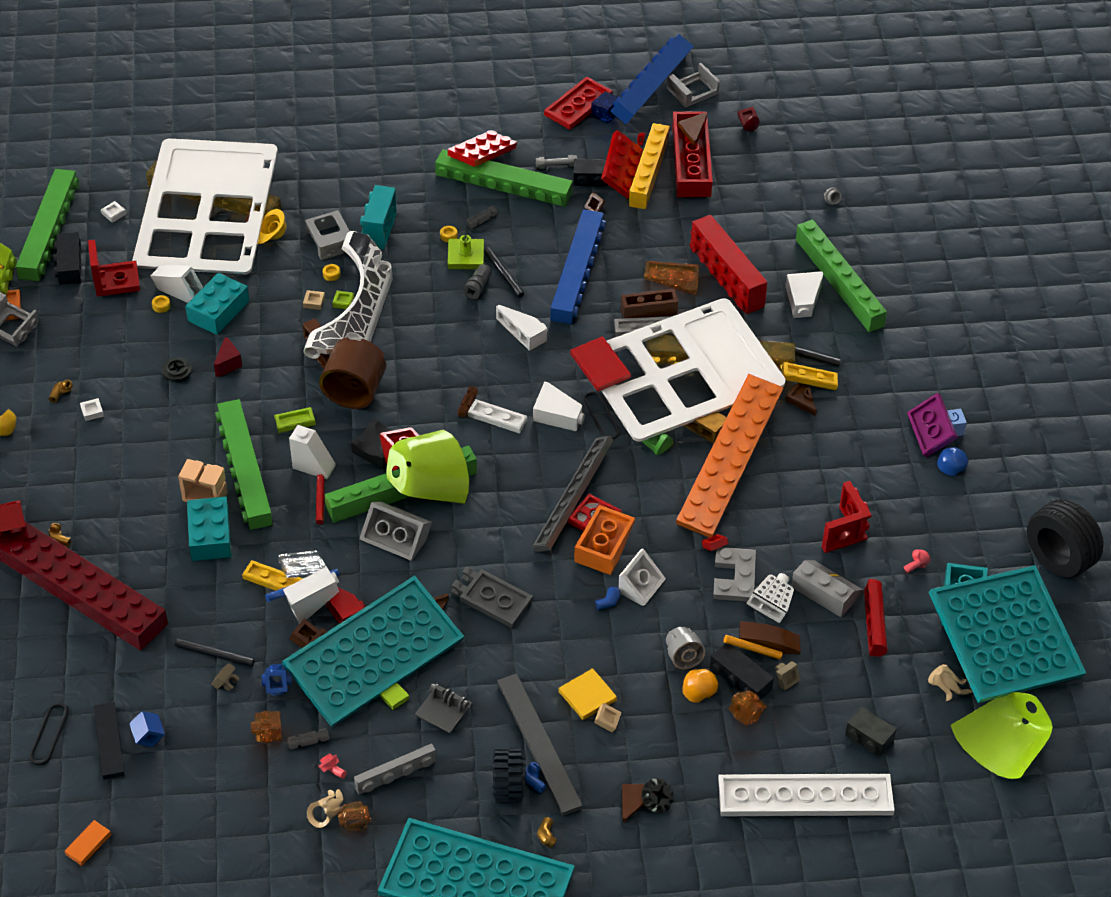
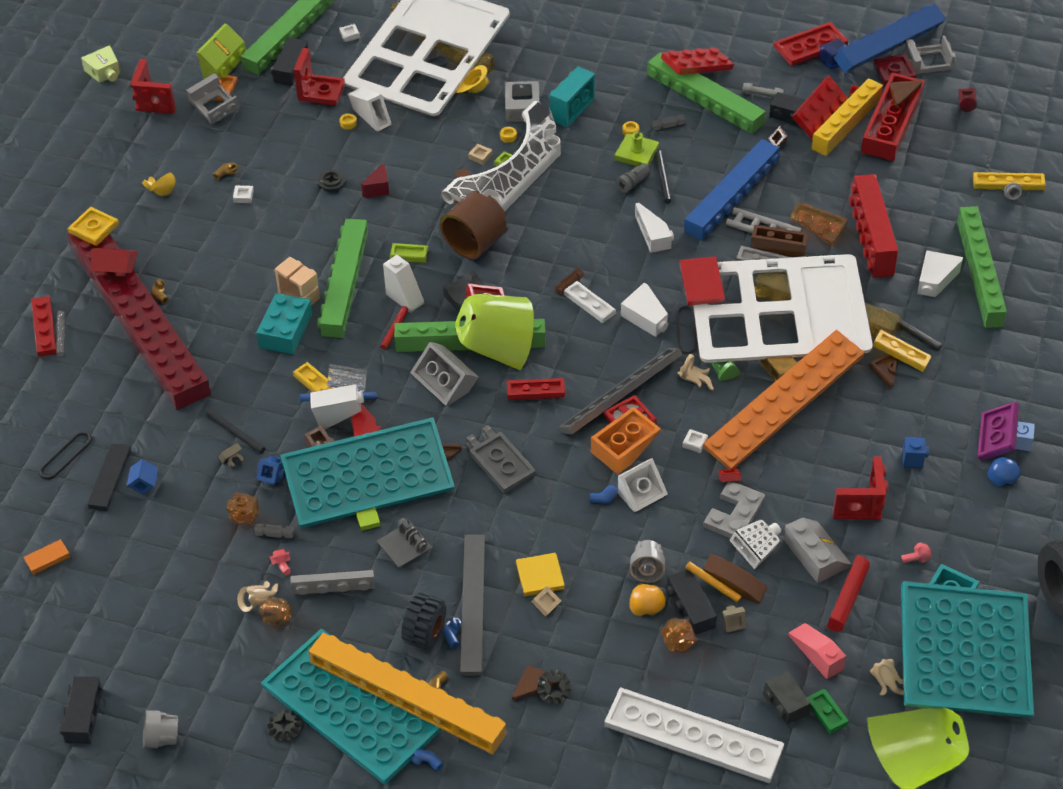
camera: 25 degrees right, 0 degrees up
teal brick [185,273,249,335] -> none
none -> light orange brick [309,633,506,755]
none -> red plate [507,378,565,400]
none -> tan piece [677,354,714,390]
none -> white tile [682,429,708,453]
none -> light grey bar [726,207,802,234]
none -> coral slope [788,623,846,679]
none -> green plate [807,688,849,734]
none -> dark red plate [873,54,917,86]
none -> blue brick [902,437,929,468]
none -> yellow tile [972,172,1046,190]

